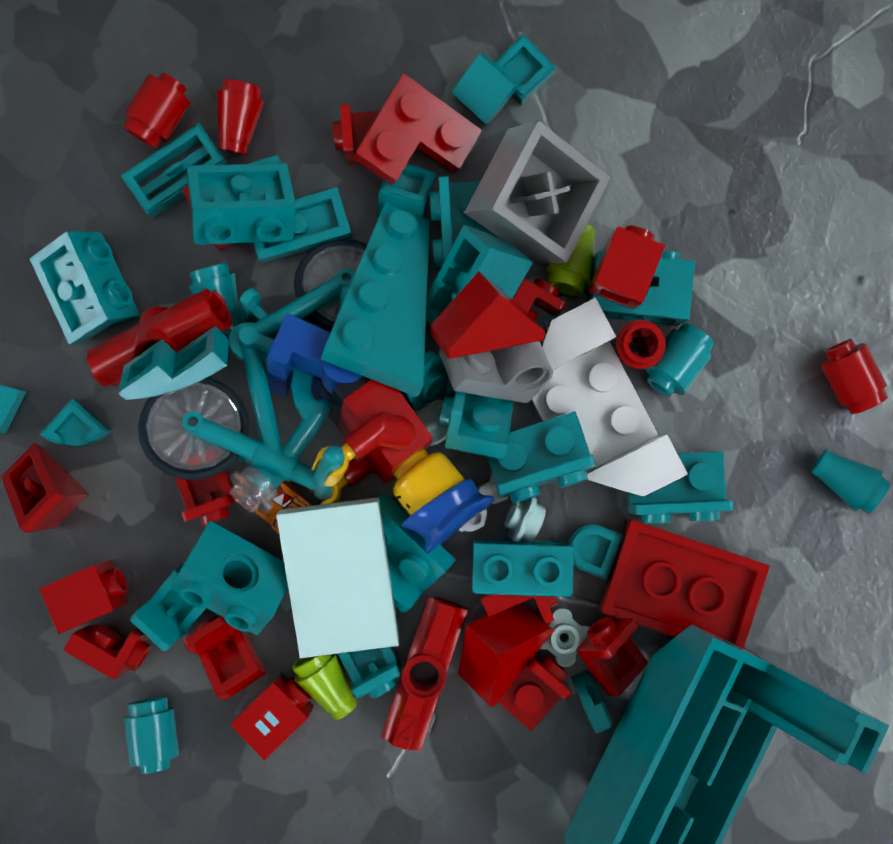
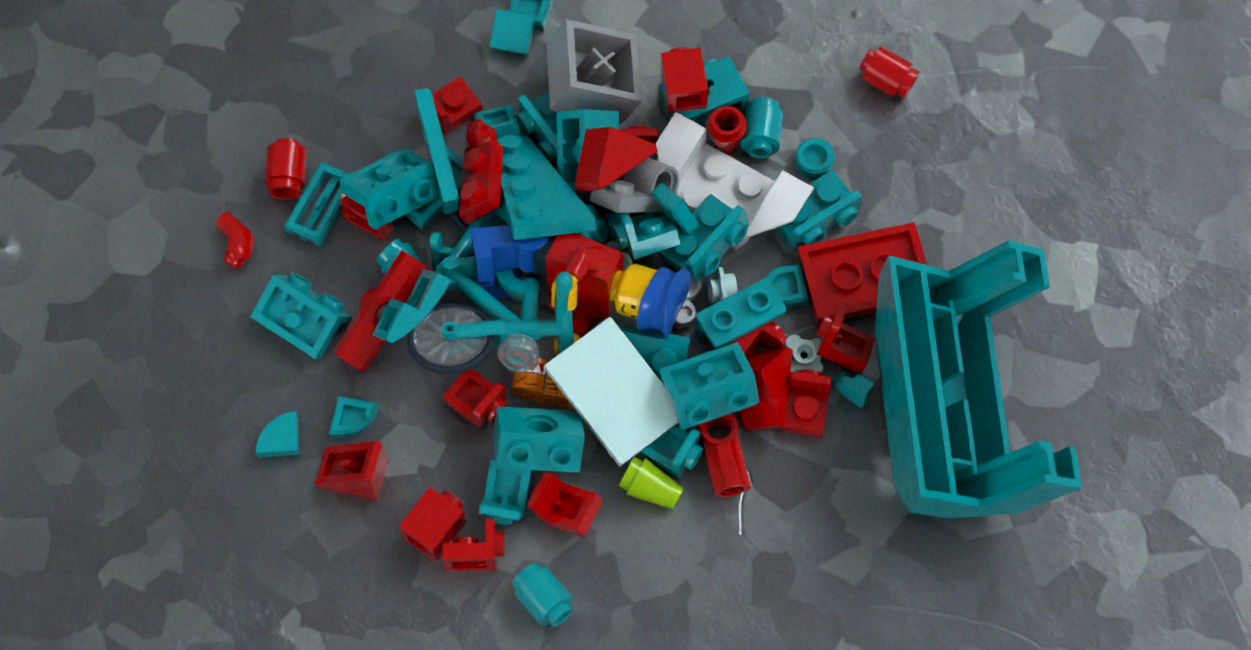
camera: 25 degrees left, 20 degrees down
red cone [217,79,265,155] -> none
red brick [230,672,314,761] -> none
red plate [351,73,482,185] -> none
lime cone [544,224,596,297] -> none
teal cone [810,449,891,514] -> none
none -> red arm [215,211,254,269]
none -> teal tile [414,88,459,215]
none -> red hinge [459,118,503,224]
none -> teal tile [651,183,700,234]
none -> teal bracket [659,342,759,430]
none -> teal tile [794,138,835,179]

